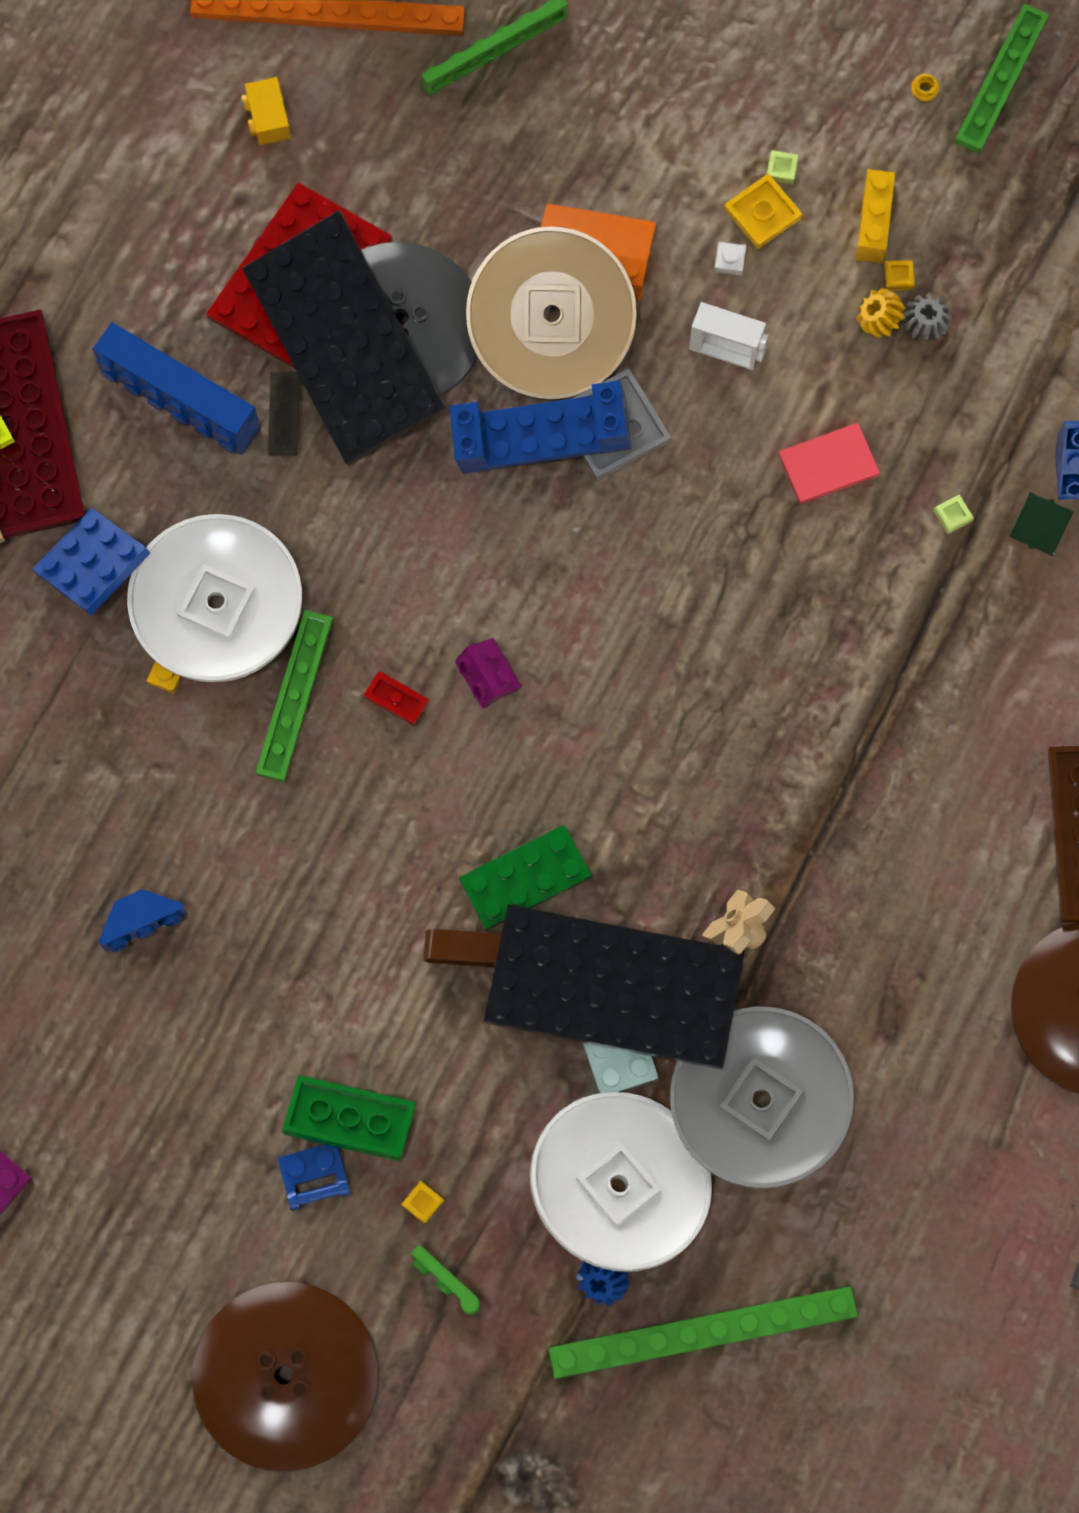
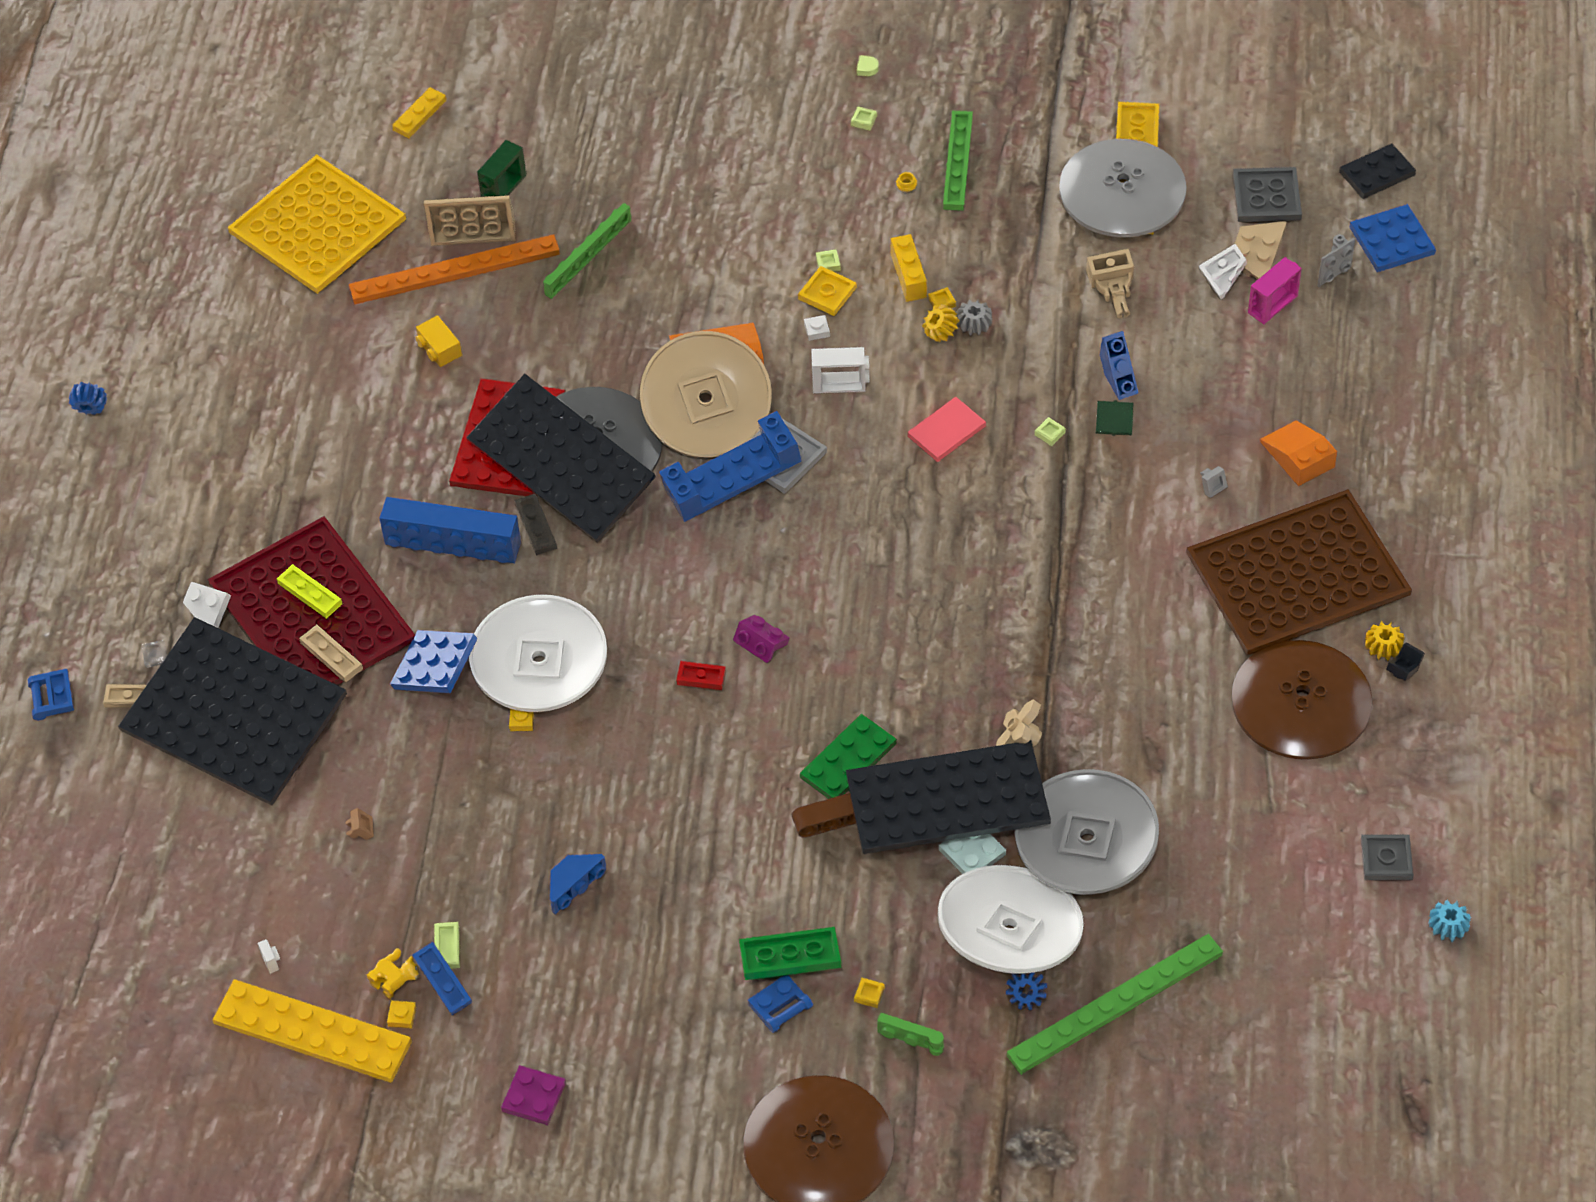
camera: 20 degrees left, 20 degrees down
bright green plate [256,610,333,783] -> none

